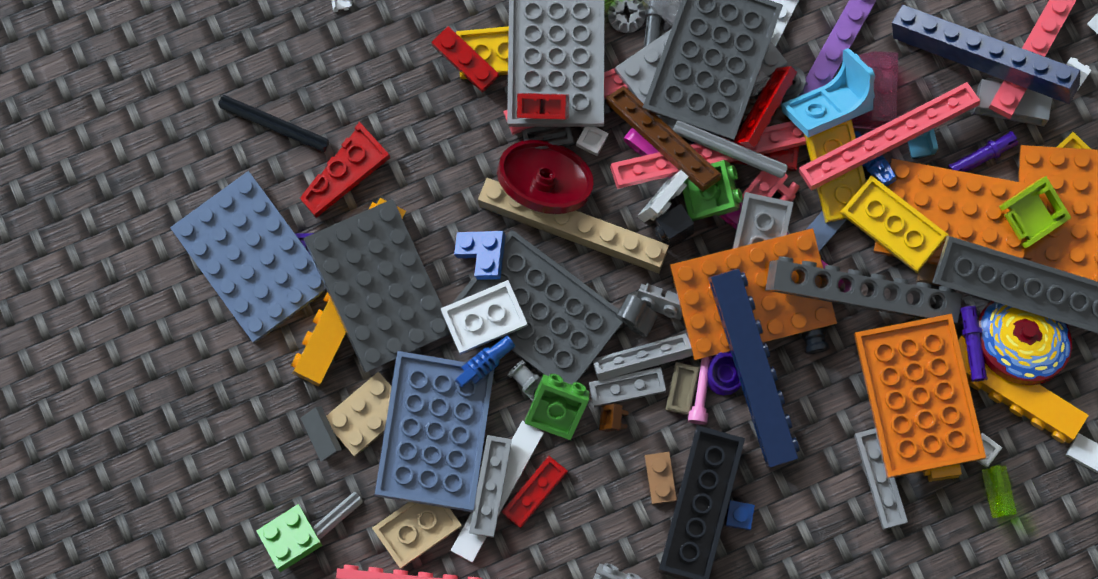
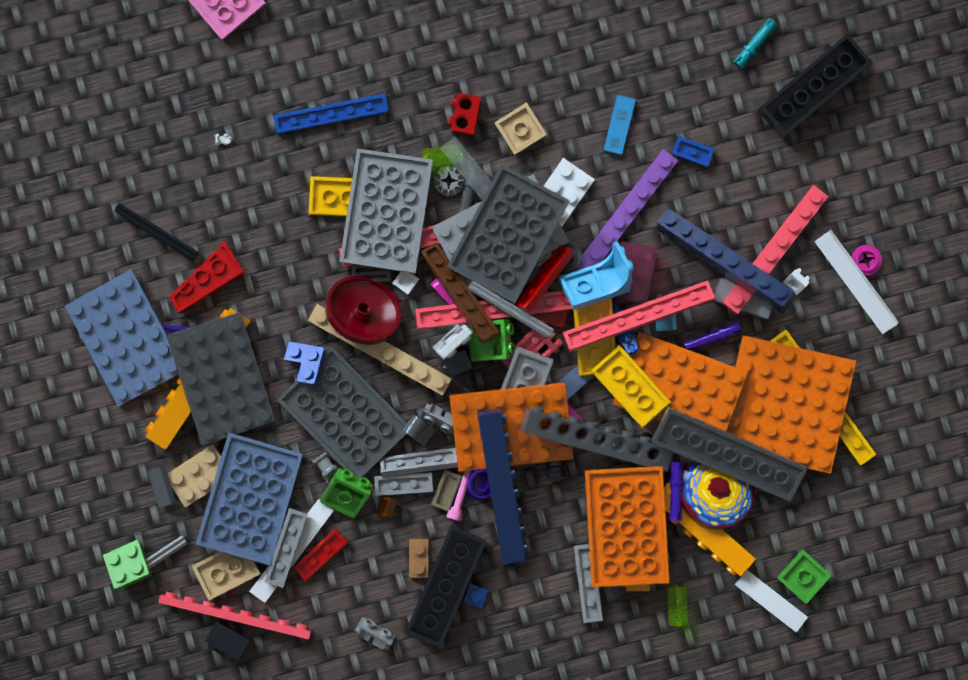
camera: 10 degrees right, 10 degrees up
red plate [431,26,499,93] -> none
white plate [441,280,528,355] -> none
blue hinge [455,336,515,388] -> none
red brick [517,93,569,119] -> none
white tile [978,433,1002,468] -> none
lime container [999,176,1071,248] -> none

